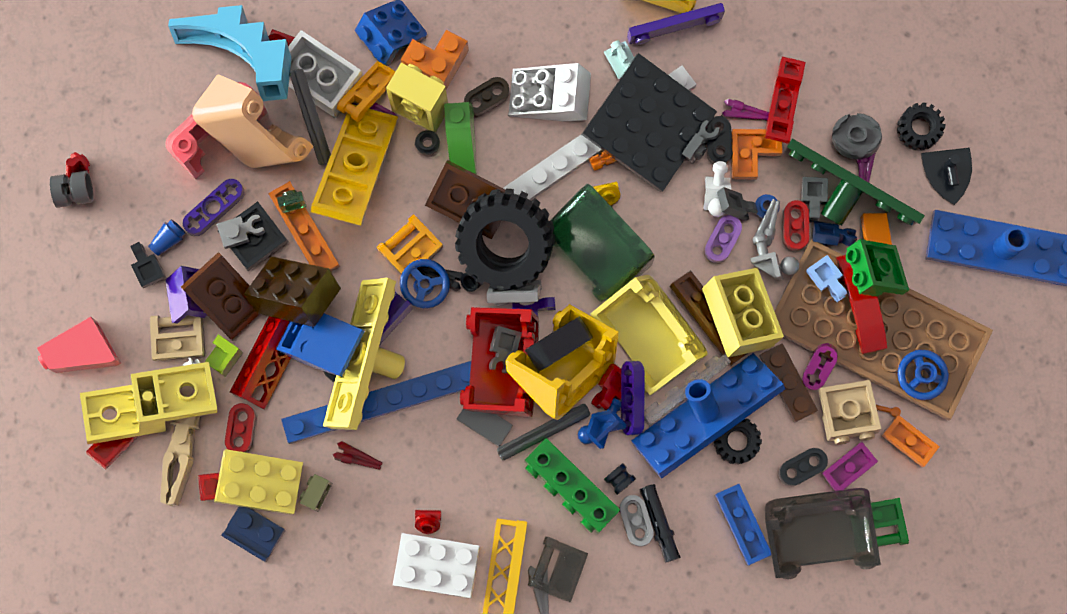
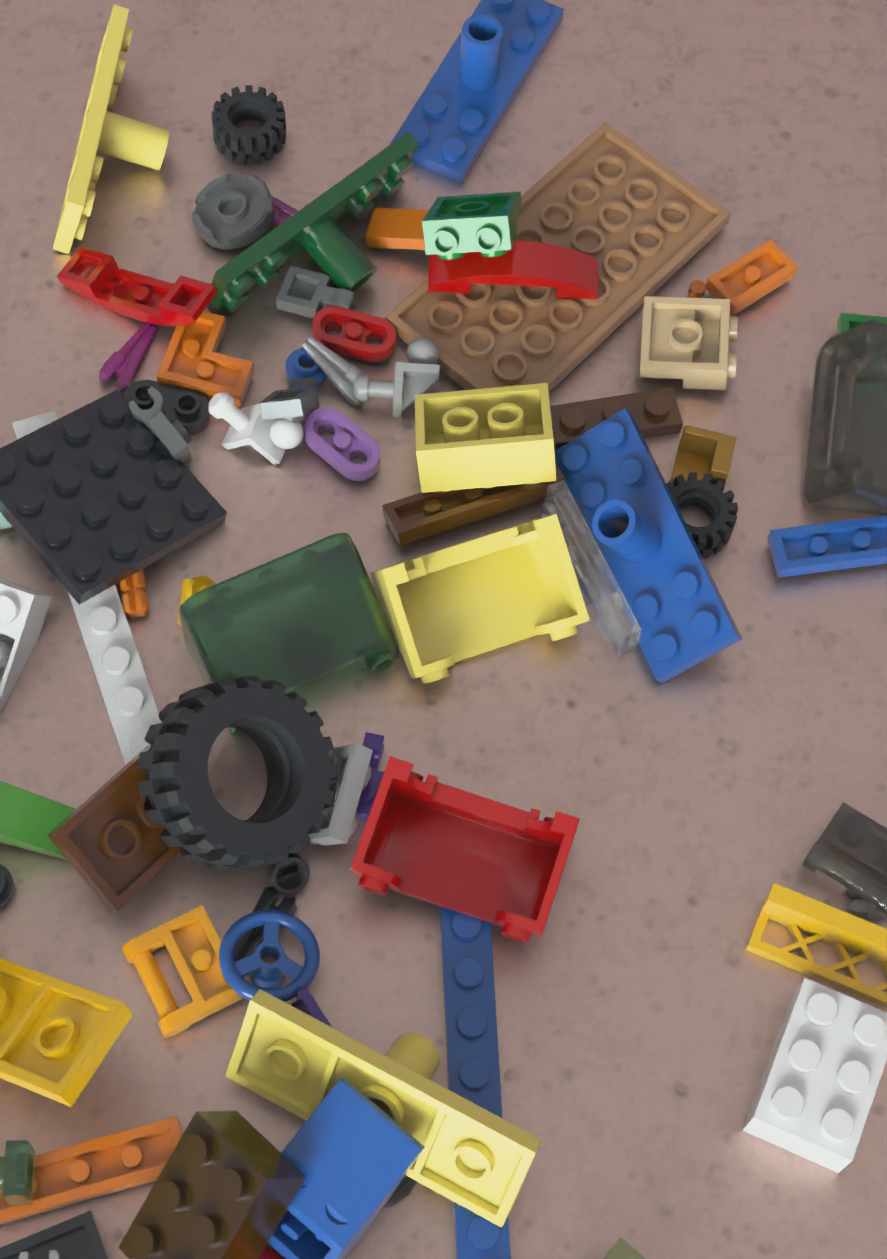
camera: 80 degrees left, 15 degrees down
dark red piece [333,441,383,470] -> none
red plate [415,510,441,534] -> none
dark grey tile [457,409,513,447] -> none
dark grey plate [489,326,522,374] -> none
dark grey axle [497,404,590,460] -> none
yellow windscreen [506,304,619,420] -> none
black beam [525,316,593,372] -> none
green brick [525,438,620,533] -> none
blue piece [578,398,626,449] -> none
red plate [591,364,621,410] -> none
black wheel [604,463,636,495] -> none
light grey plate [619,495,653,546] -> none
dark purple beam [621,361,645,435] -> none
black pin [639,484,681,563] -> none
black plate [778,448,828,486] -> none
magenta beam [803,343,838,390] -> none
light blue plate [806,255,847,302] -> none
dark blue plate [812,221,857,246] -> none
magenta plate [821,442,878,494] -> none
blue piece [898,350,949,400] -> none
black shield [921,147,972,205] -> none
none -> light yellow plate [53,4,170,254]
none -> pearl gold panel [670,425,737,485]

